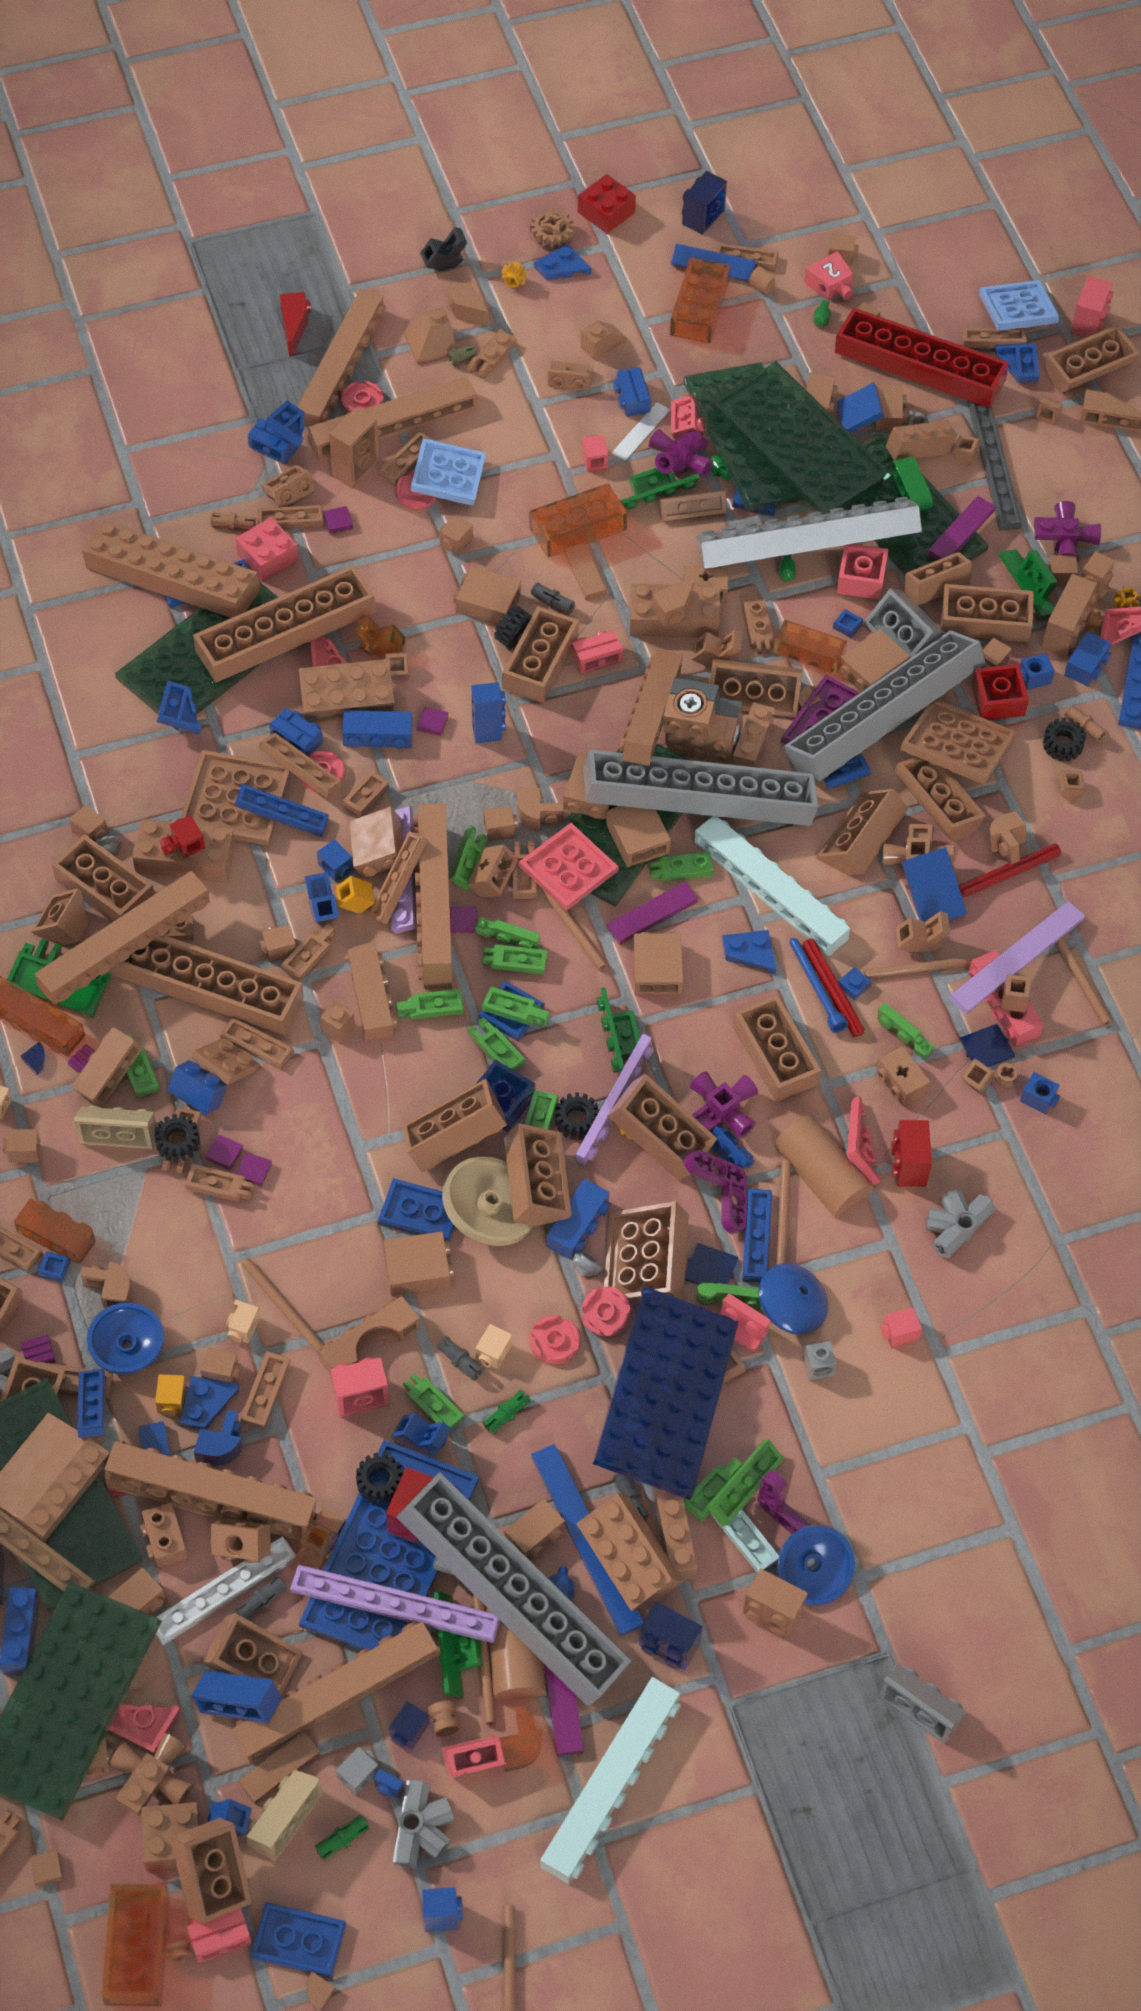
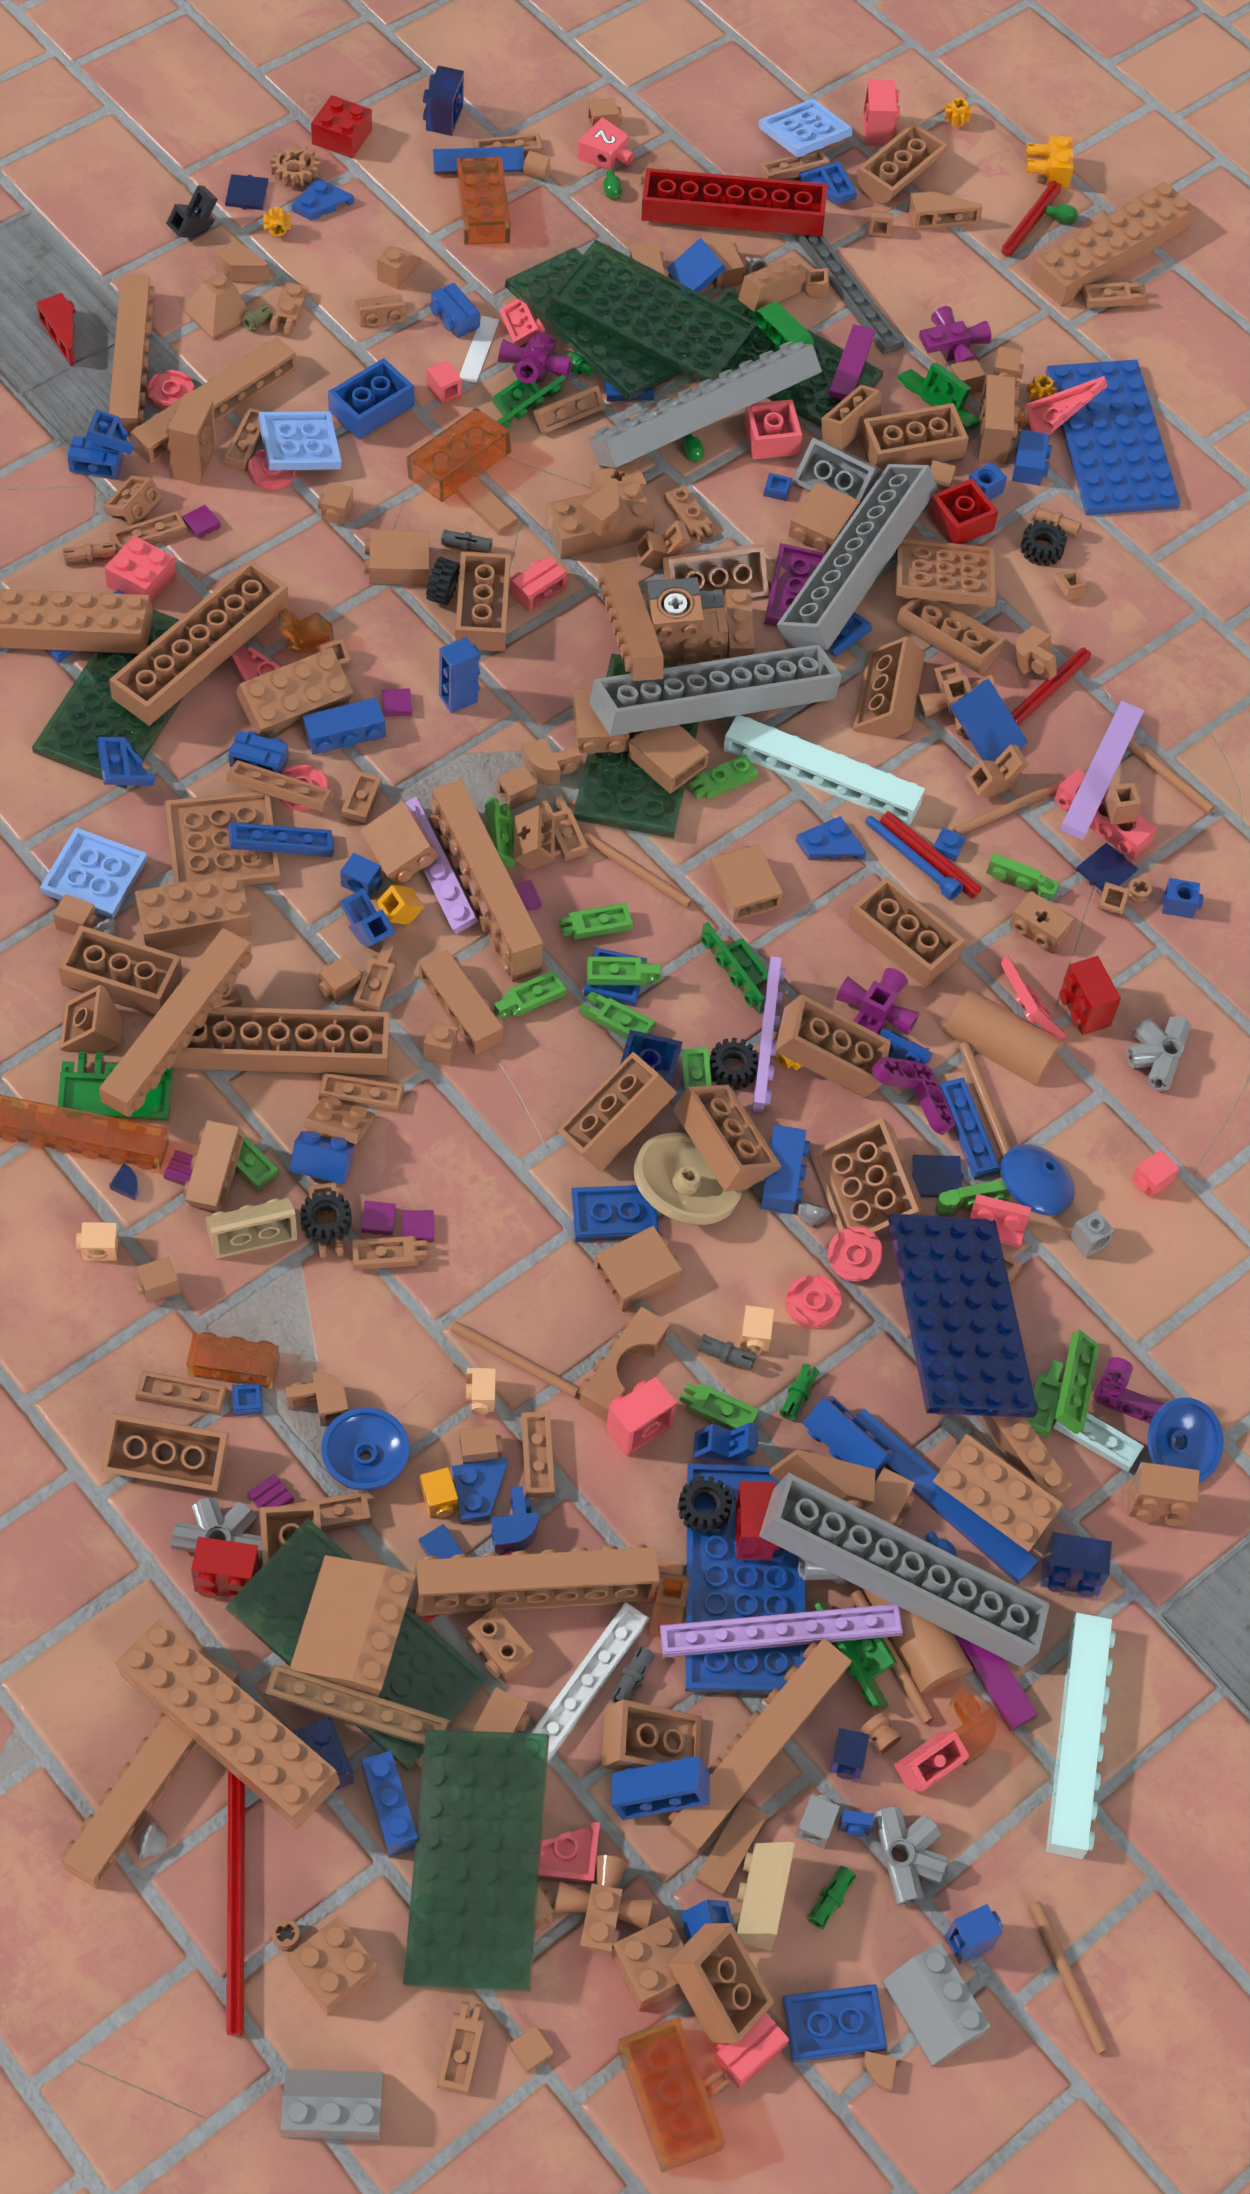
camera: 25 degrees left, 0 degrees up
blue tile [77,1369,106,1438] -> none
red brick [159,815,205,858] -> none
nougat brick [211,1517,270,1563] -> none
nougat tile [369,831,428,925] -> none
bright green hinge [475,917,541,949] -> none
coral plate [519,823,618,911] -> none
magenta tile [607,882,698,945] -> none
clear orange brick [773,619,847,674] -> none
none -> light blue plate [40,828,148,919]
none -> clear blue piece [225,174,269,210]
none -> blue brick [328,358,415,439]
none -> nougat slope [770,1449,875,1510]
none -> blue brick [802,1395,896,1478]
none -> light grey slope [882,1942,991,2066]

